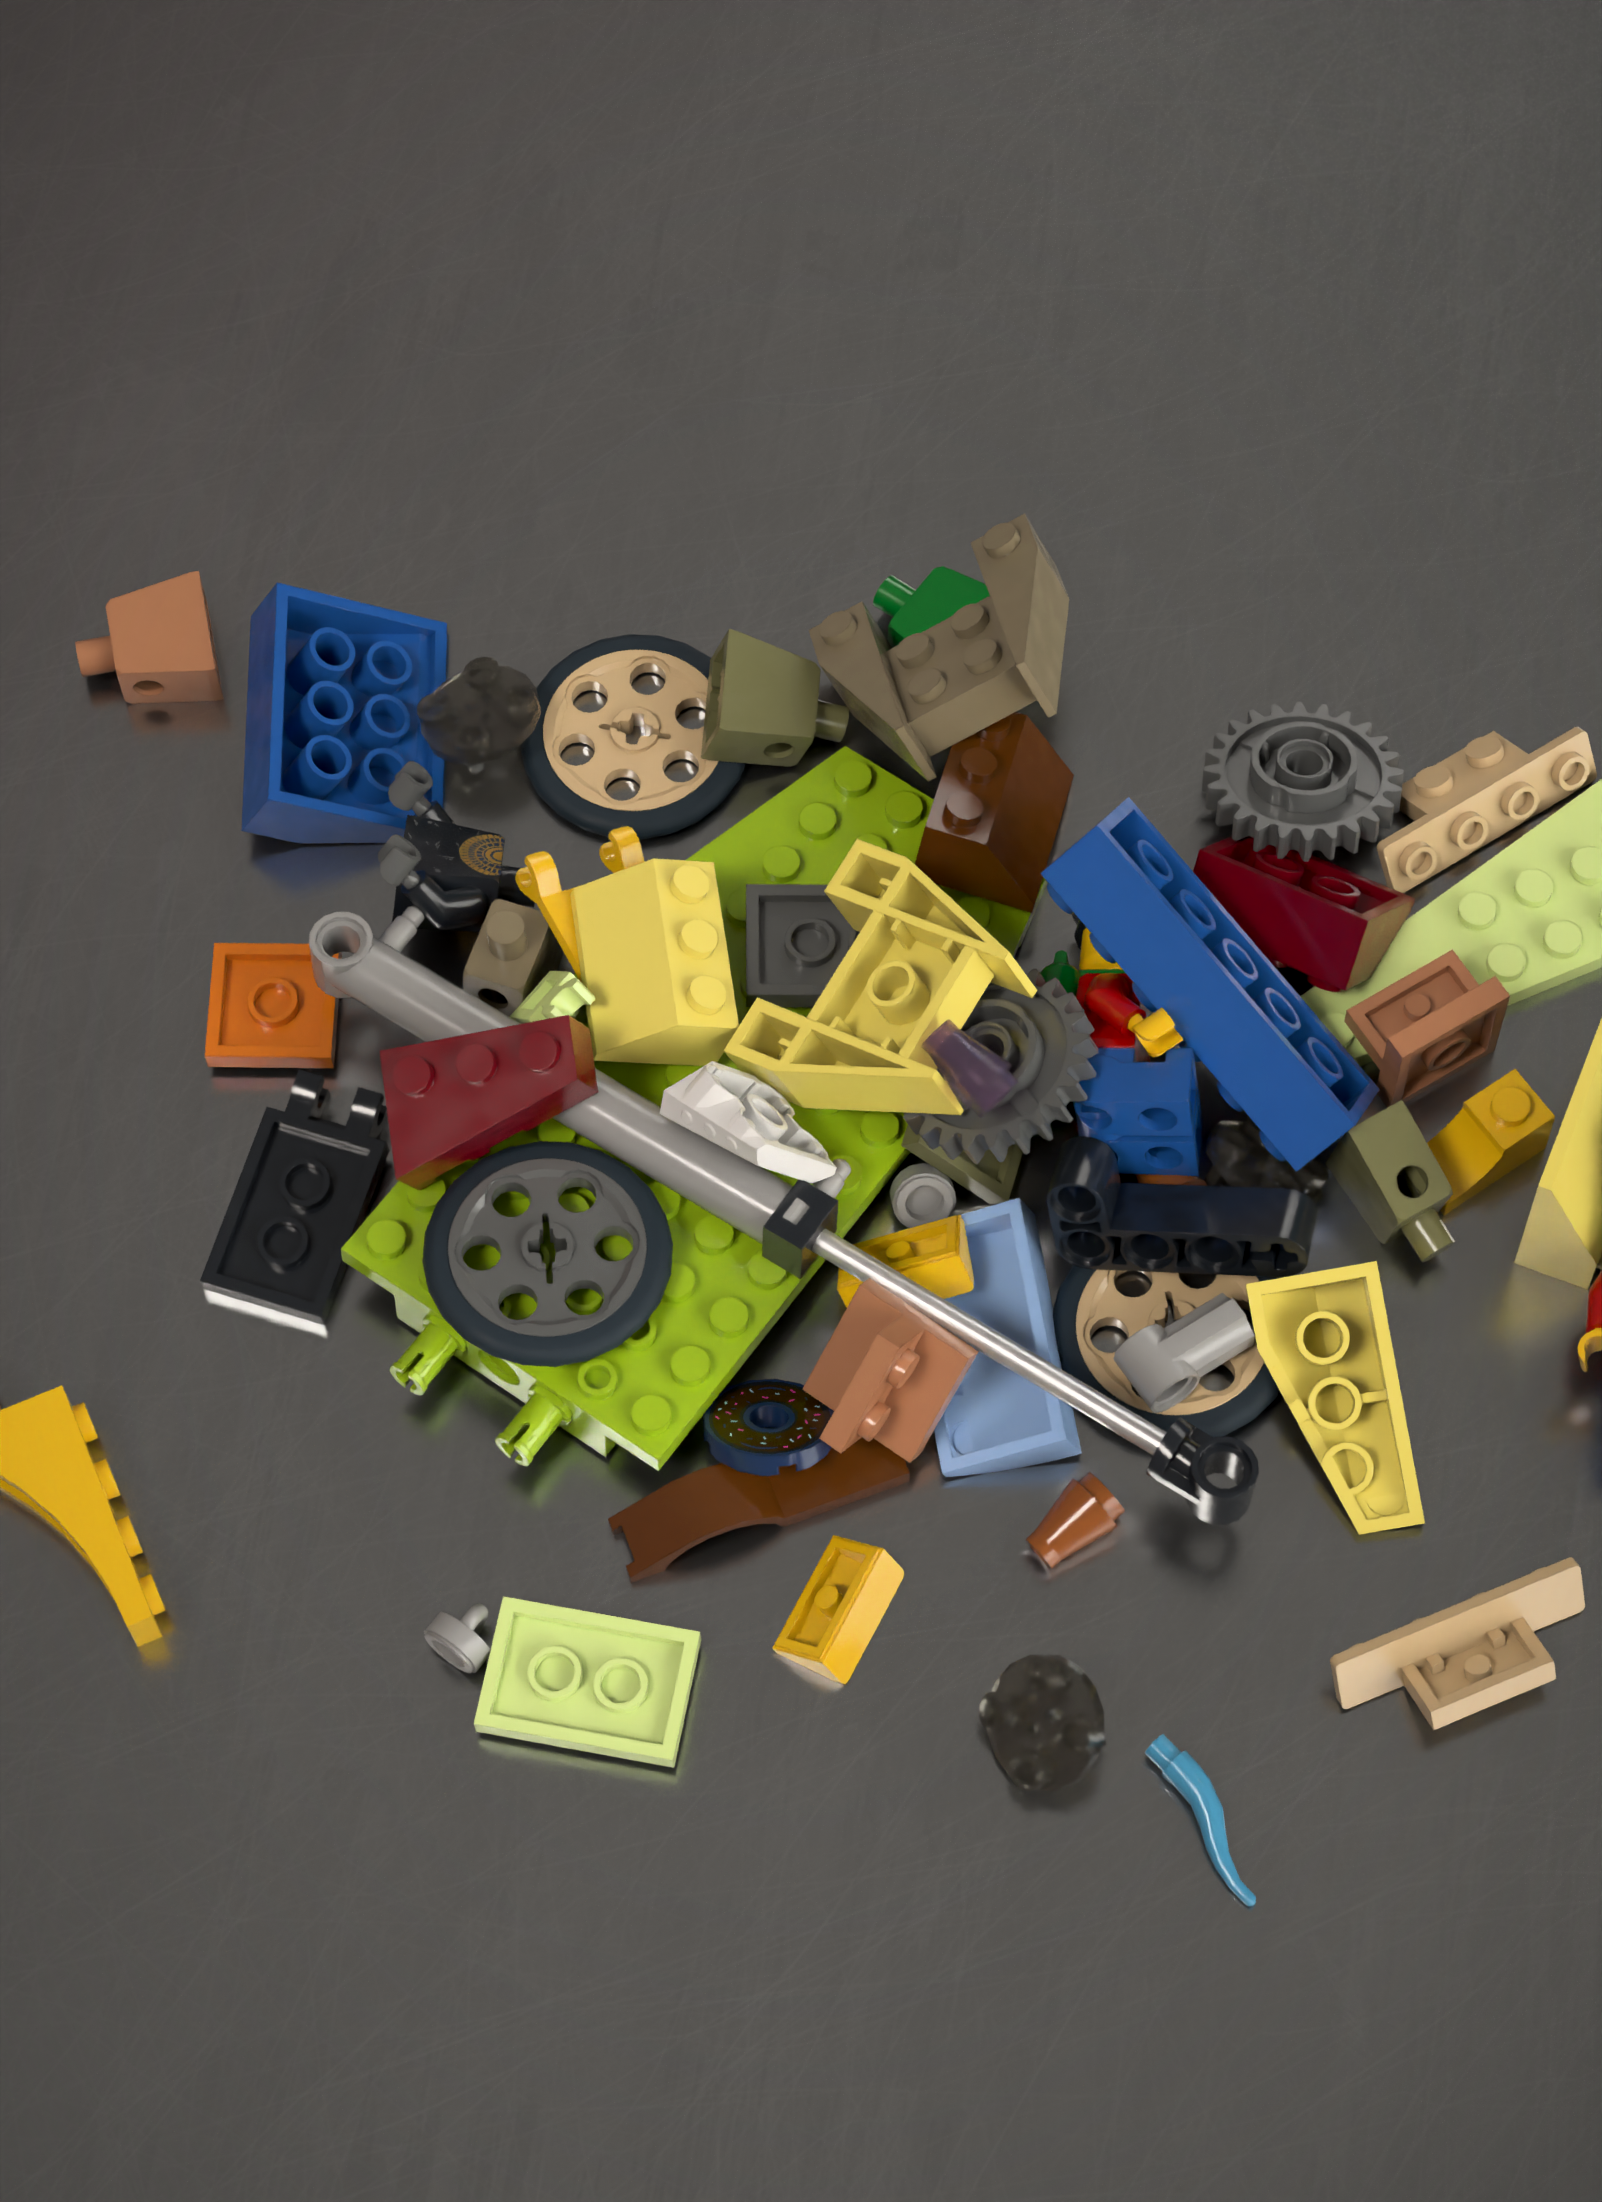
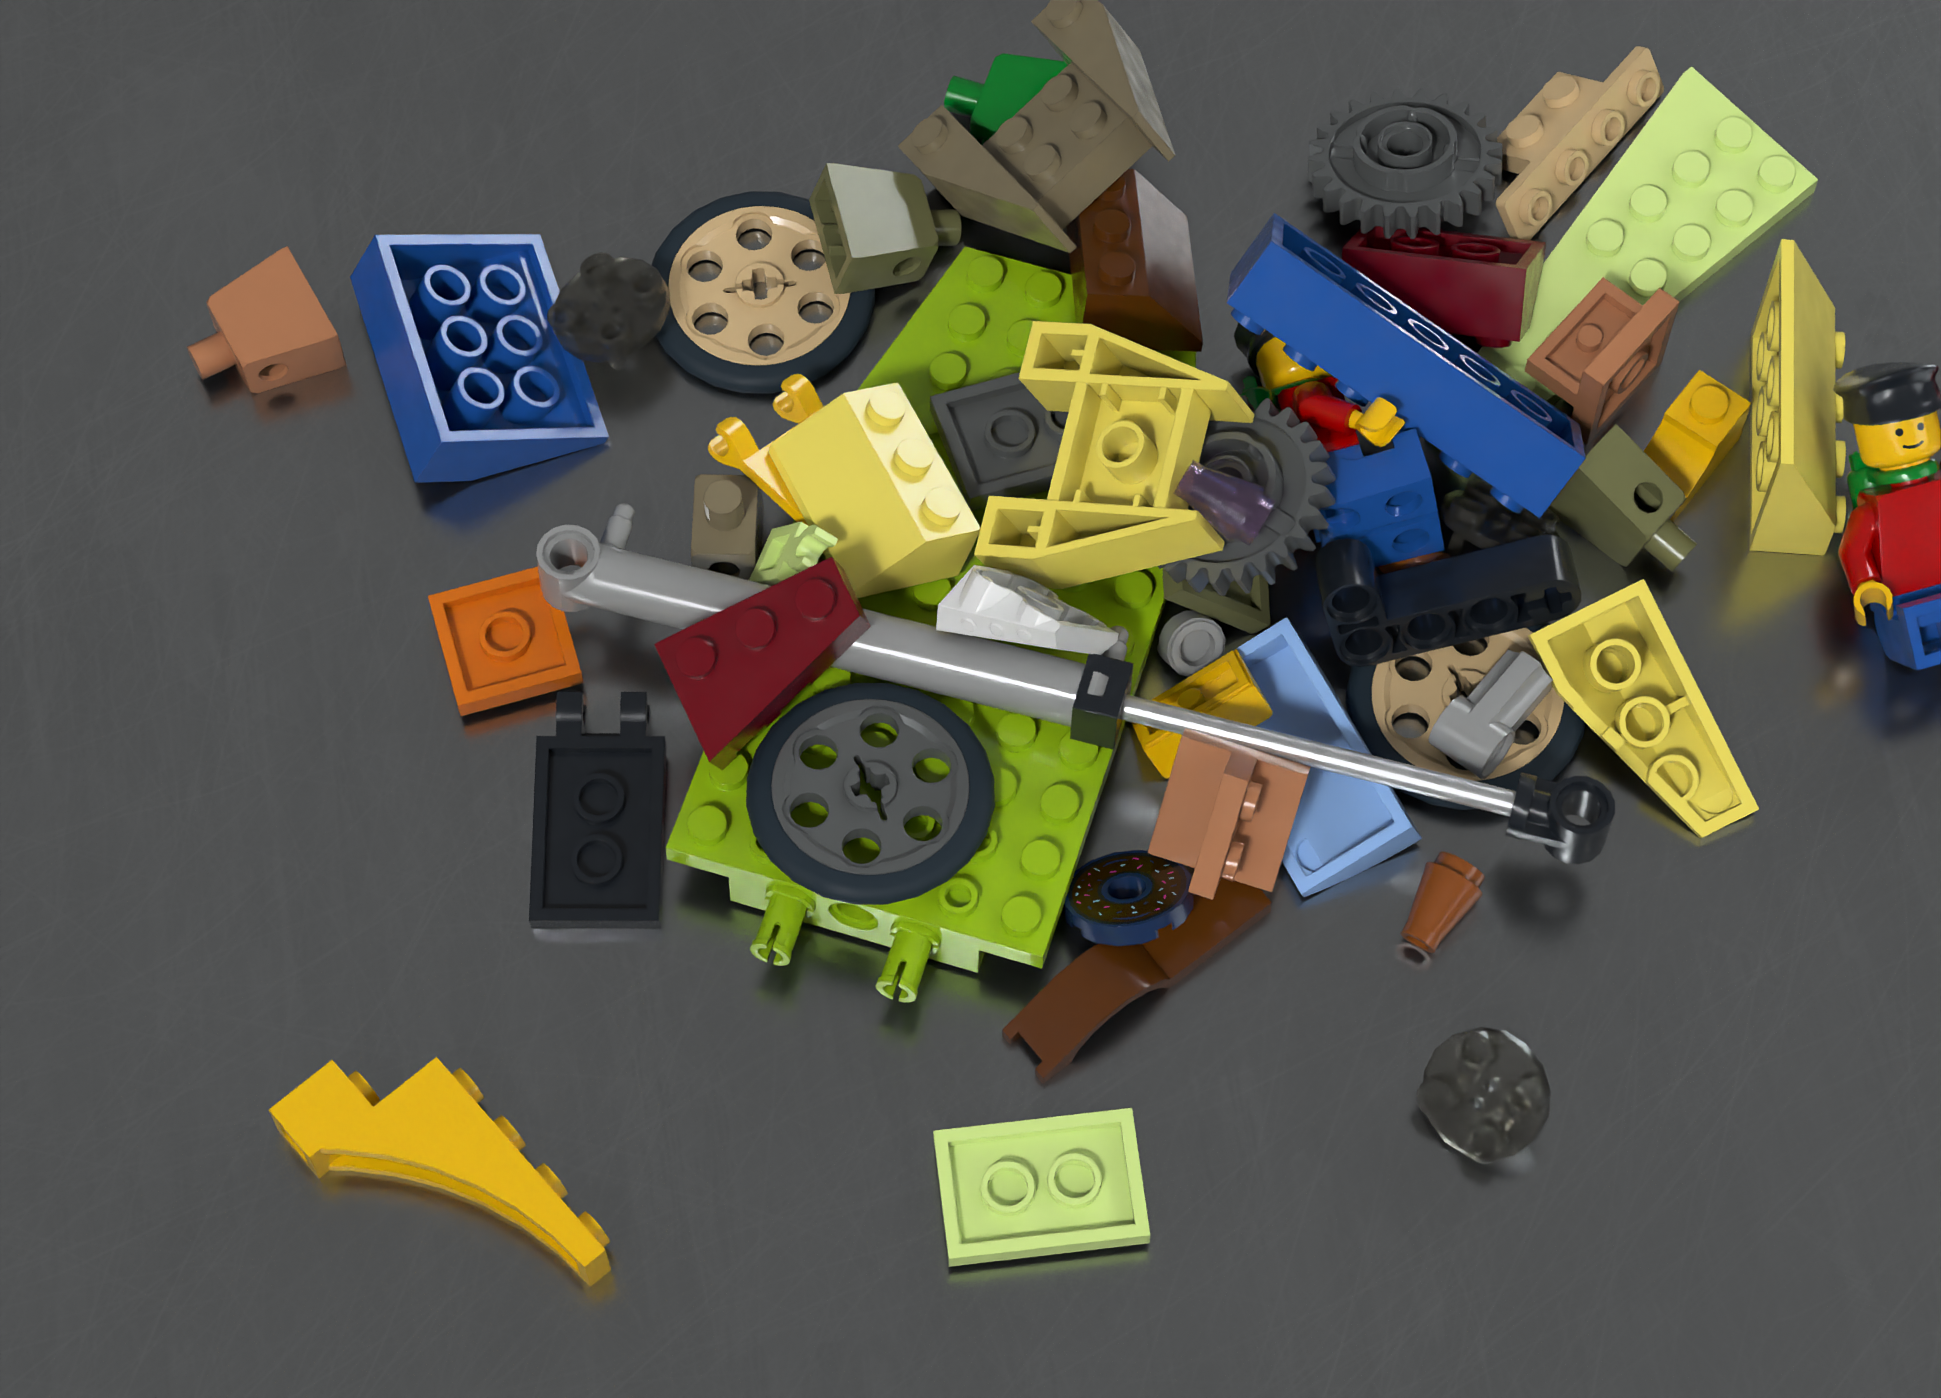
camera: 20 degrees left, 0 degrees up
black torso [378,761,535,932] -> none
light grey tile [424,1604,490,1673] -> none
yellow slope [772,1535,904,1684] -> none
dark azure animal [1145,1734,1256,1907] -> none
tan bracket [1330,1557,1585,1730] -> none

